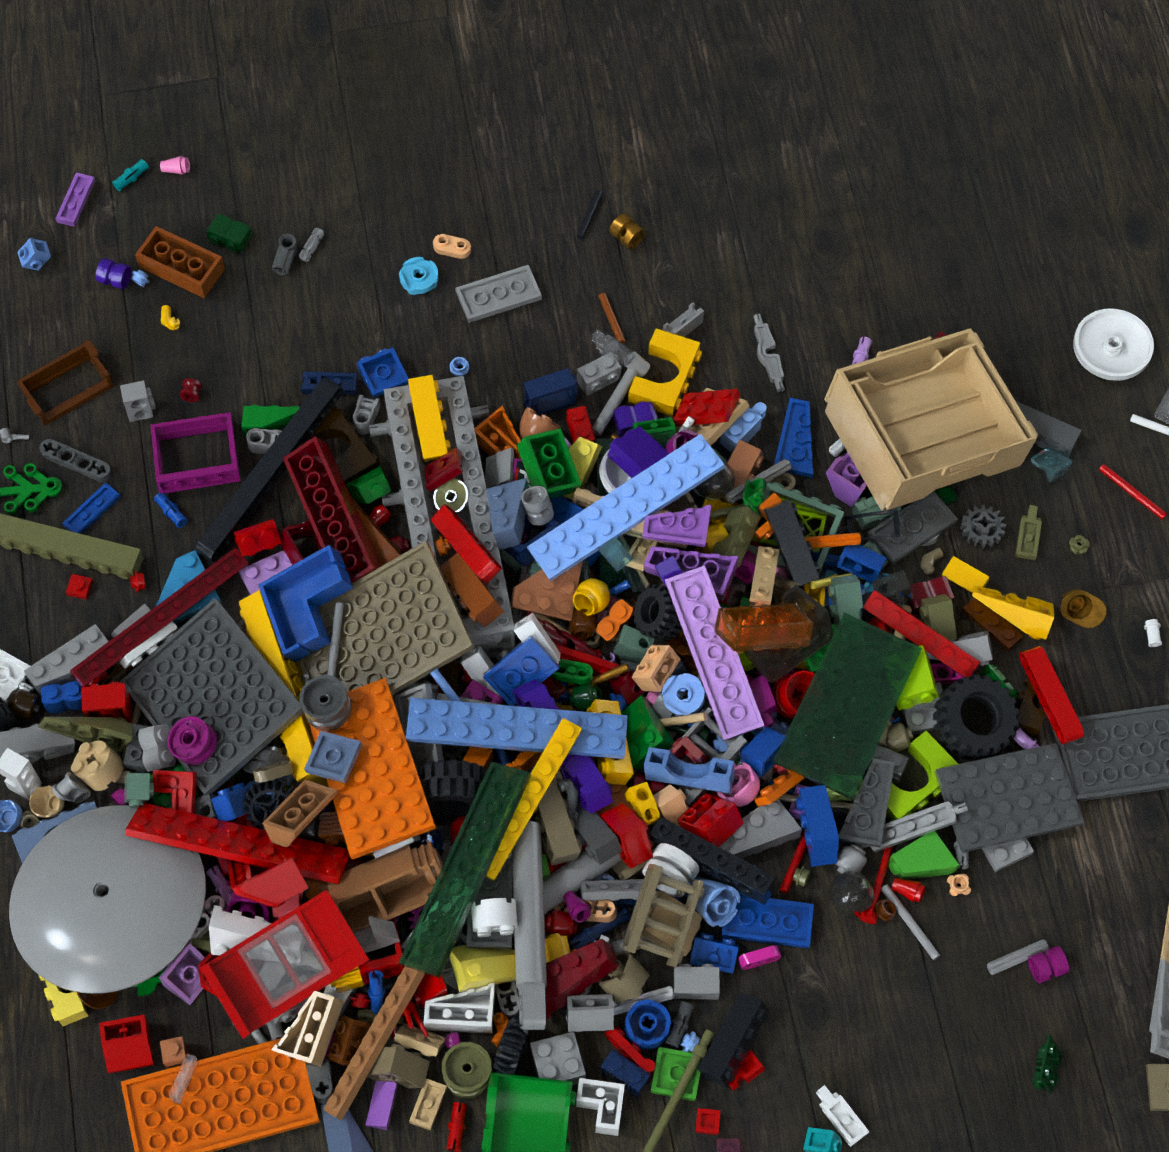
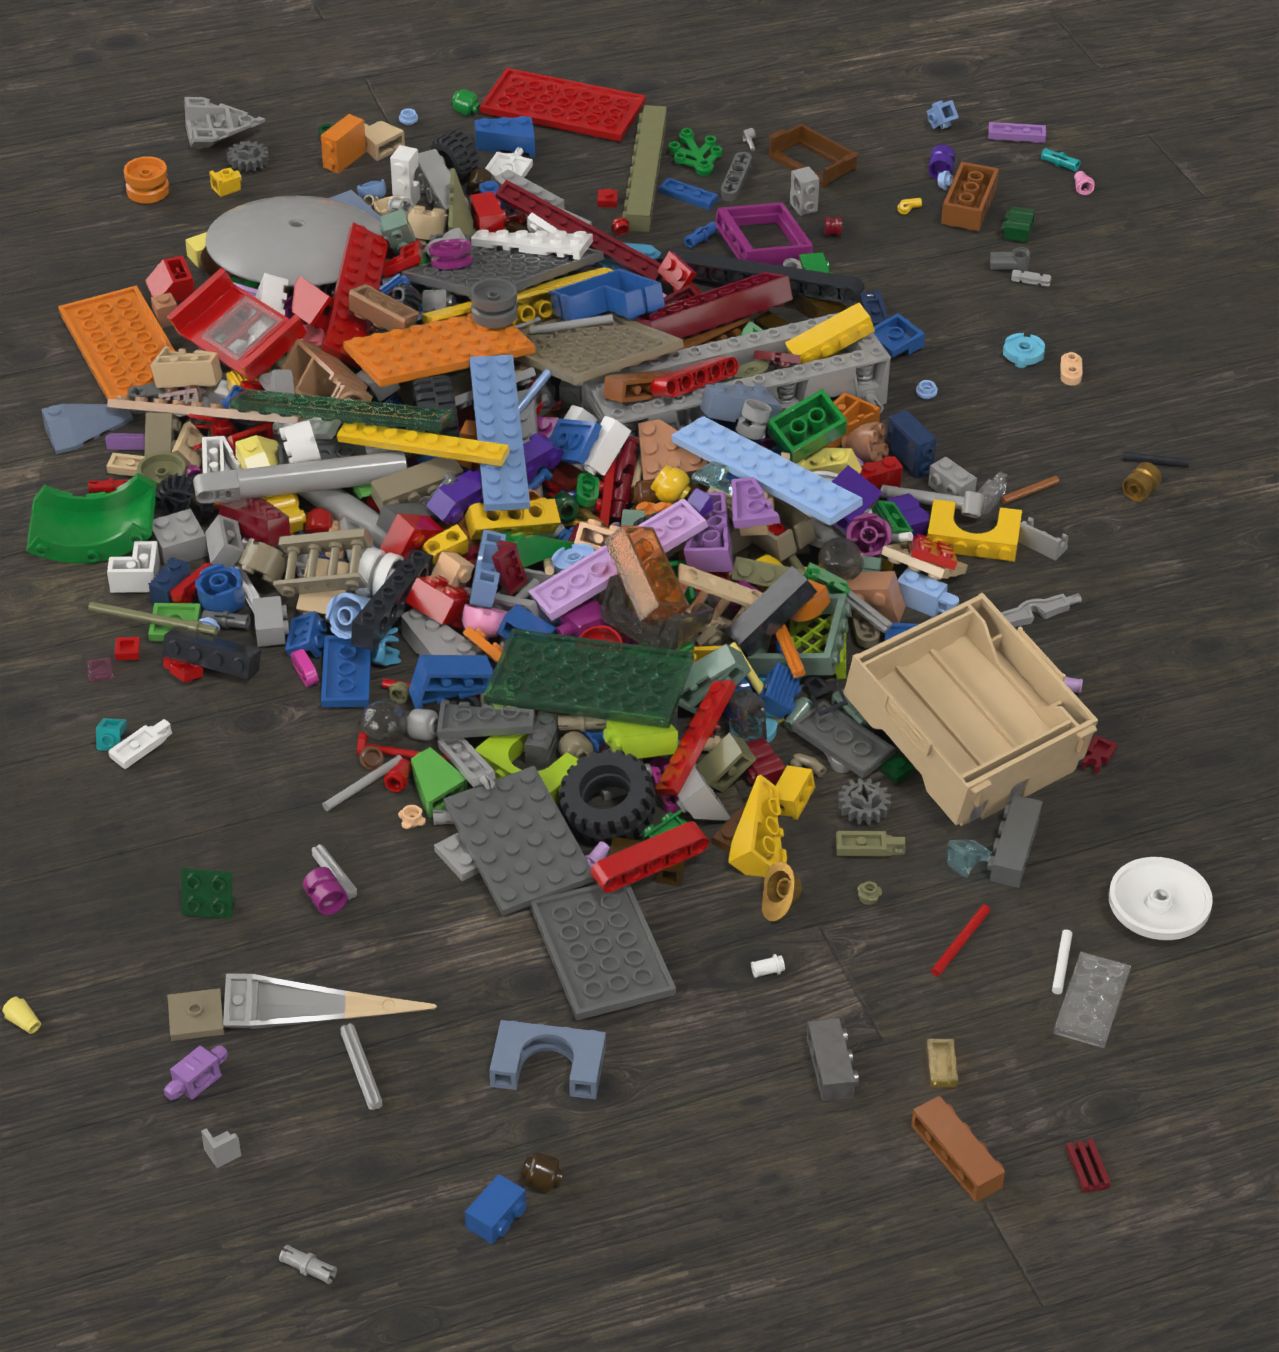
camera: 80 degrees right, 20 degrees down
clear tile [169,1054,198,1104] -> none
dark tan beam [253,761,294,782] -> none
sand blue plate [304,731,362,784] -> none
light grey plate [455,265,542,323] -> none
magenta cone [563,891,591,922] -> none
none -> white wing [471,230,593,260]

